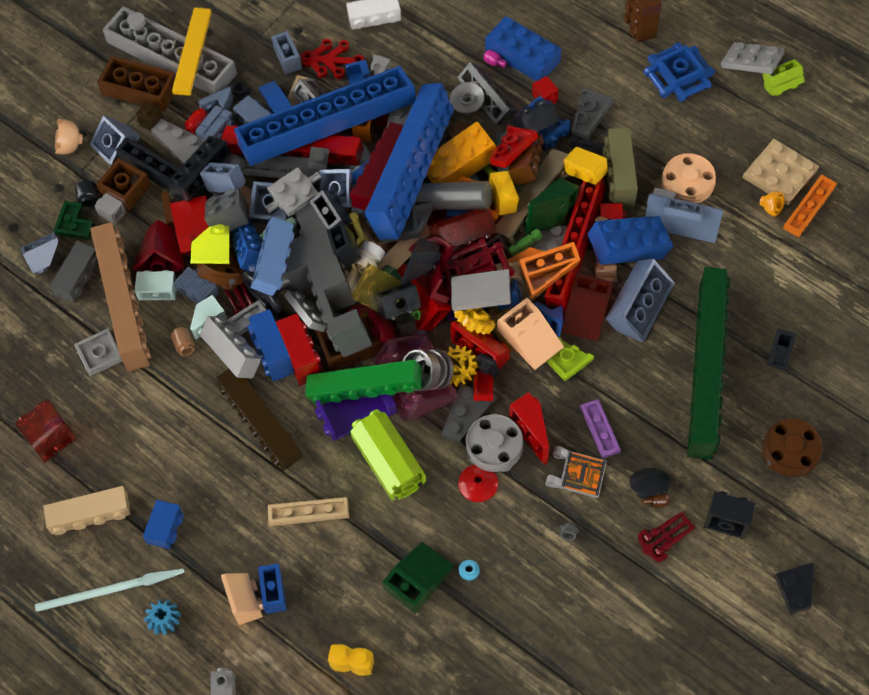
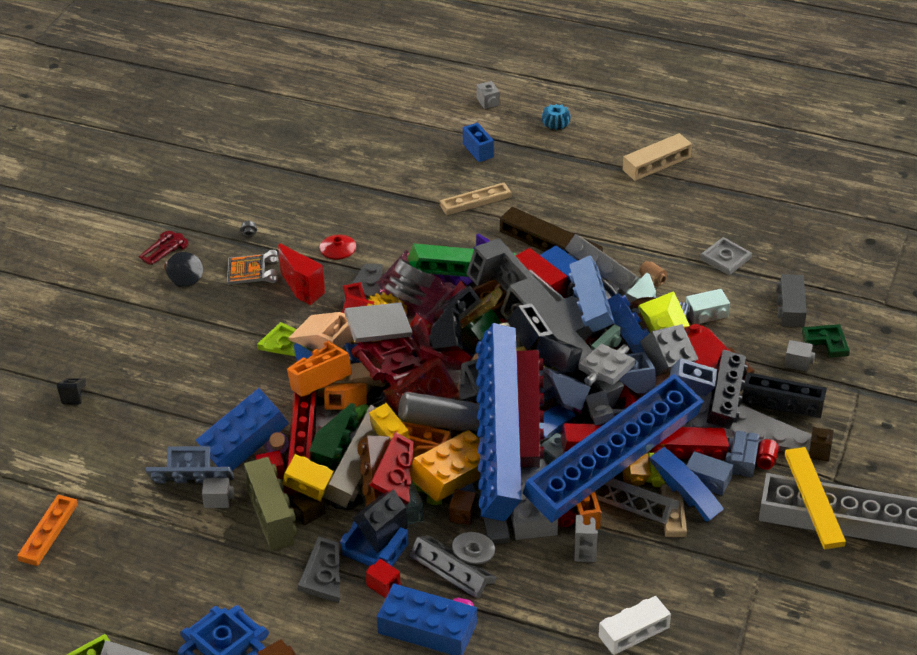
camera: 160 degrees right, 20 degrees down
clear red slope [15,399,76,463] -> none
sand blue slope [20,232,58,274] -> none
light aqua piece [35,569,184,612] -> none
light nougat cylinder [55,119,83,155] -> none
black head [75,179,99,207] -> none
sand blue slope [90,115,140,165] -> none
medium nougat brick [90,222,152,372] -> none
reddish brown brick [96,158,151,212] -> none
reddish brown brick [97,56,176,112] -> none
light grey tile [127,12,146,30] -> none
dark red slope [132,219,184,275] -> none
blue brick [143,500,184,549] -> none
sand blue slope [198,87,233,114] -> none
light nougat slope [221,573,264,625] -> none
black plate [231,81,251,100] -> none
sand blue brick [272,31,302,75] -> none
red plant [300,39,365,79] -> none
yellow brick [328,644,374,676] -> none
blue panel [346,60,370,84] -> none
lime brick [350,409,426,501] -> none
dark green slope [382,542,454,614] -> none
medium azure plate [459,560,479,581] -> none
light grey piece [466,414,523,472] -> none
clear red slope [561,273,614,341] -> none
black axle [569,136,604,154] -> none
medium lavender tile [580,399,621,459] -> none
sand blue slope [606,259,675,342] -> none
light nougat piece [661,154,716,203] -> none
dark green brick [687,267,731,460] -> none
black brick [703,491,755,539] -> none
tan plate [743,139,819,206] -> none
light orange brick [760,191,784,217] -> none
reddish brown piece [762,419,823,477] -> none
black wing [774,563,814,615] -> none

